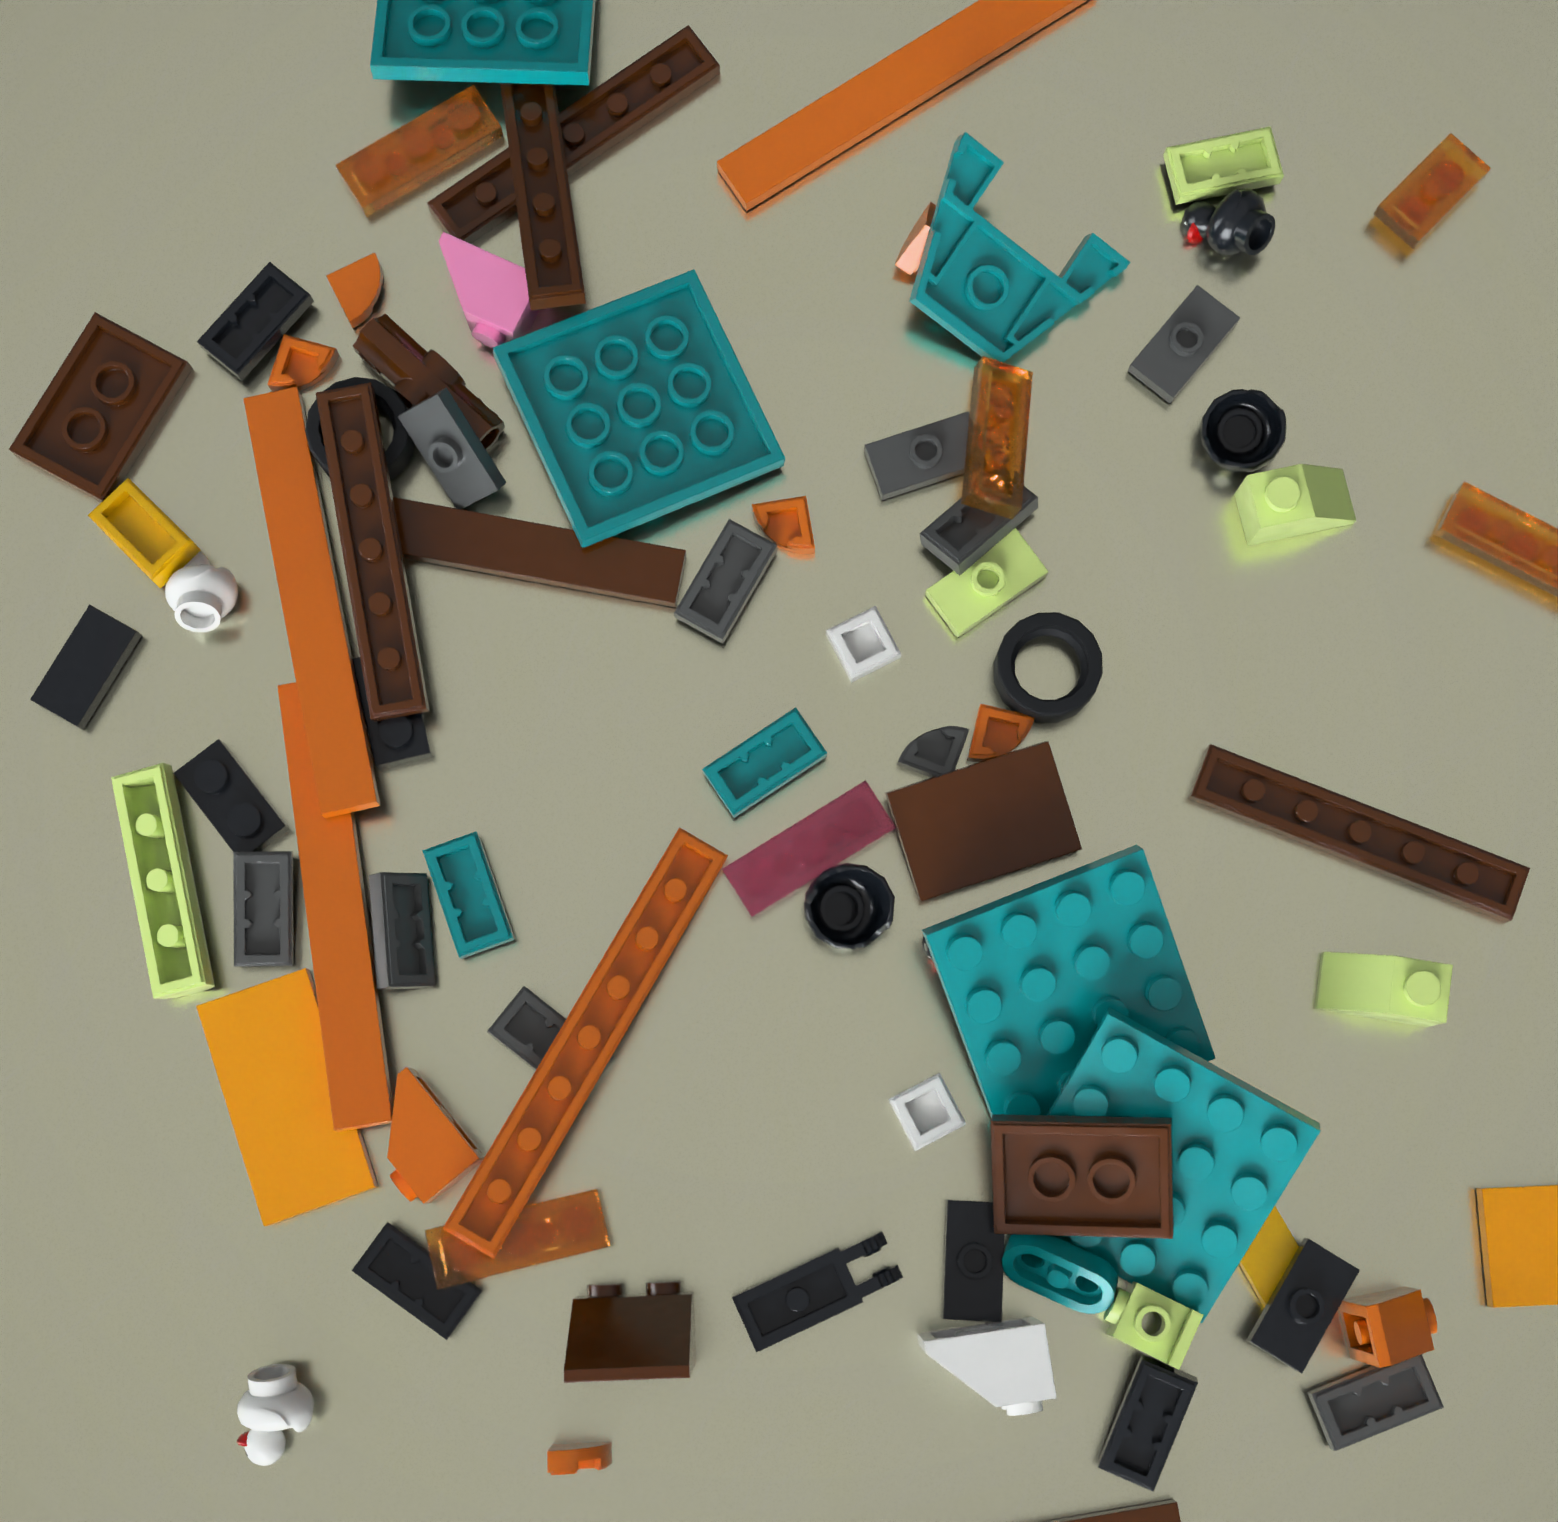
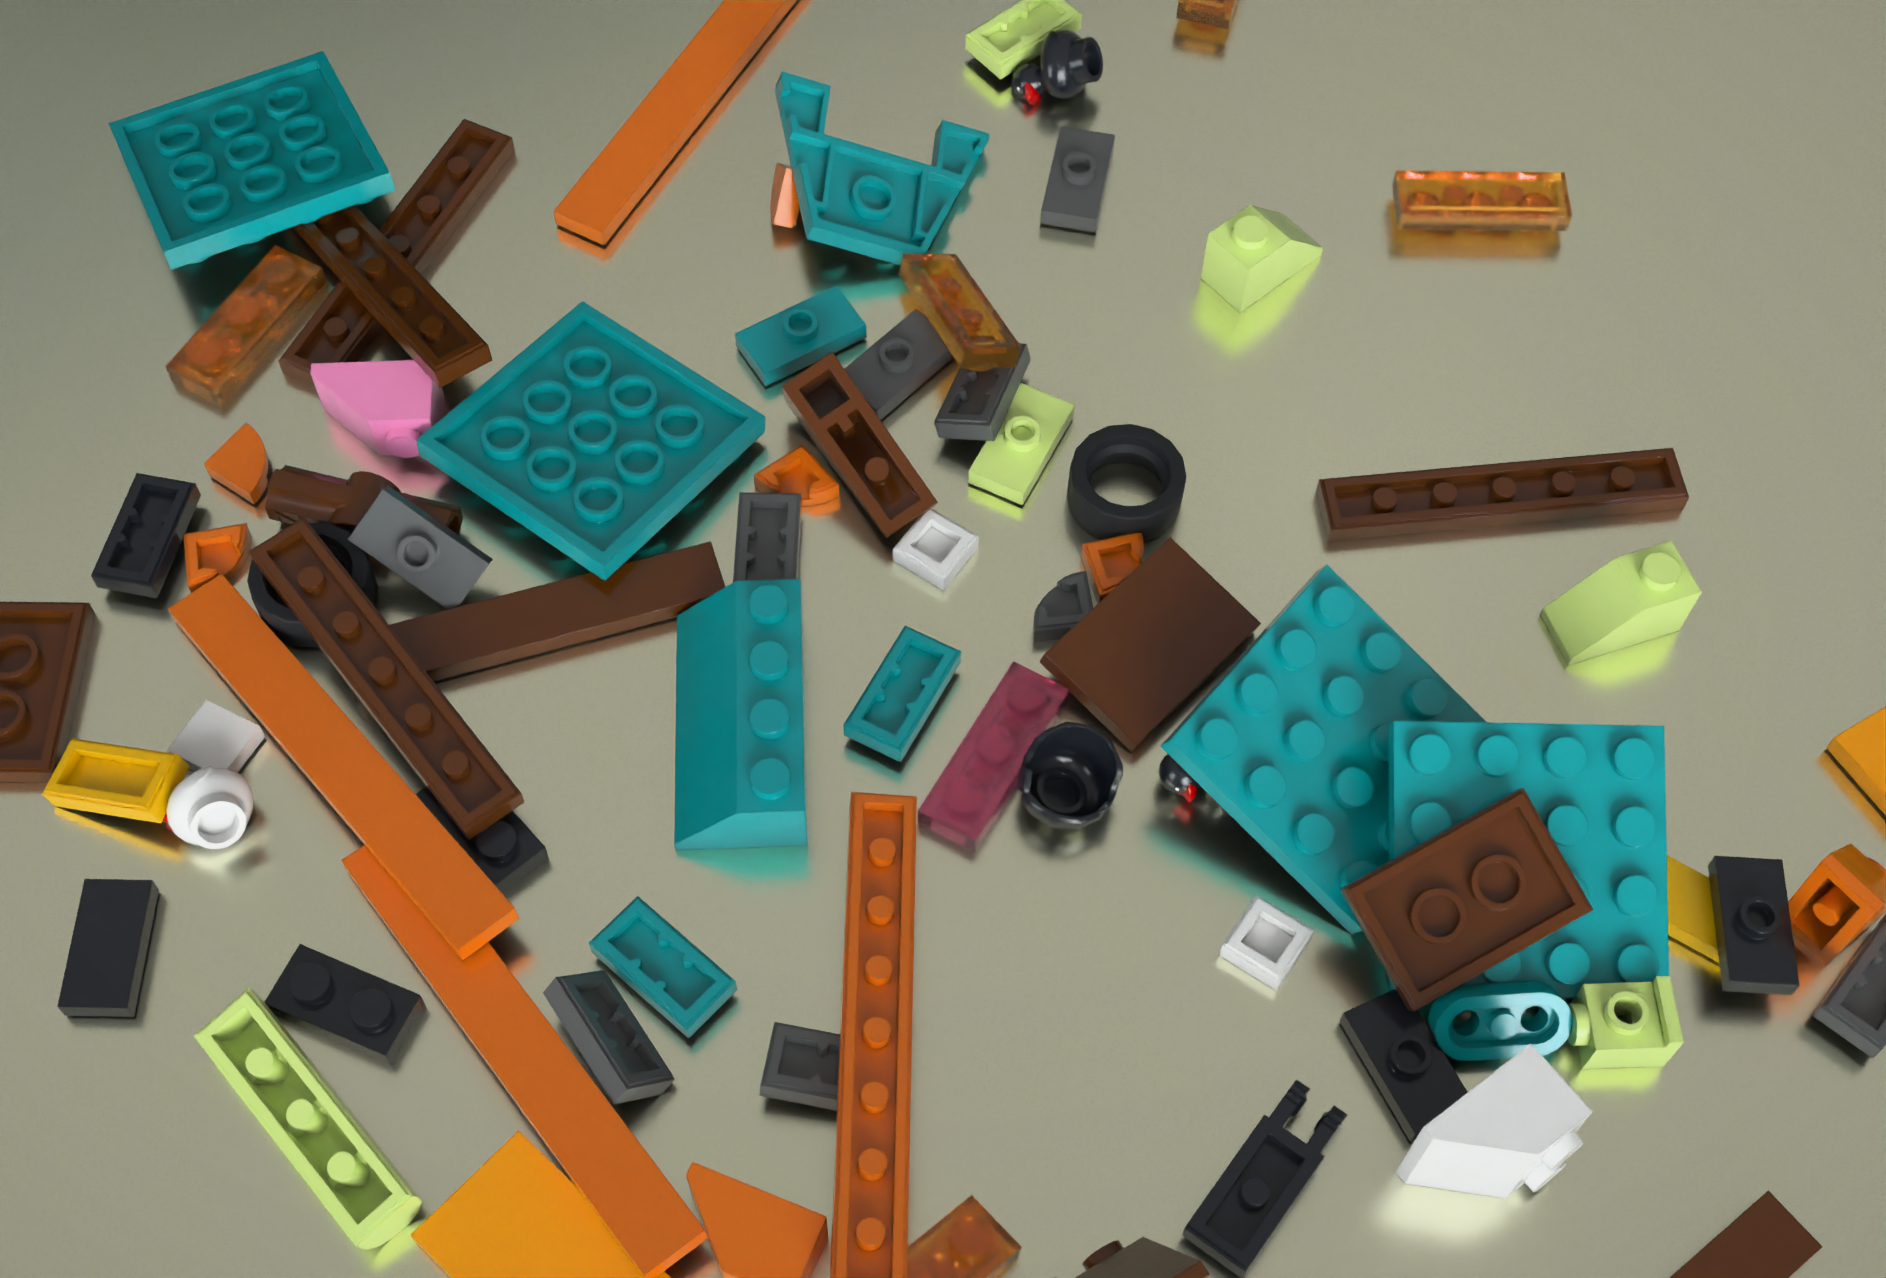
camera: 30 degrees left, 20 degrees down
dark grey plate [233,851,294,967] -> none
black plate [1098,1354,1198,1492] -> none
black hair [1201,389,1287,472] -> none
none -> white tile [167,699,265,773]
none -> teal slope [674,579,808,850]
none -> teal plate [735,285,867,386]
none -> reddish brown slope [782,352,938,538]

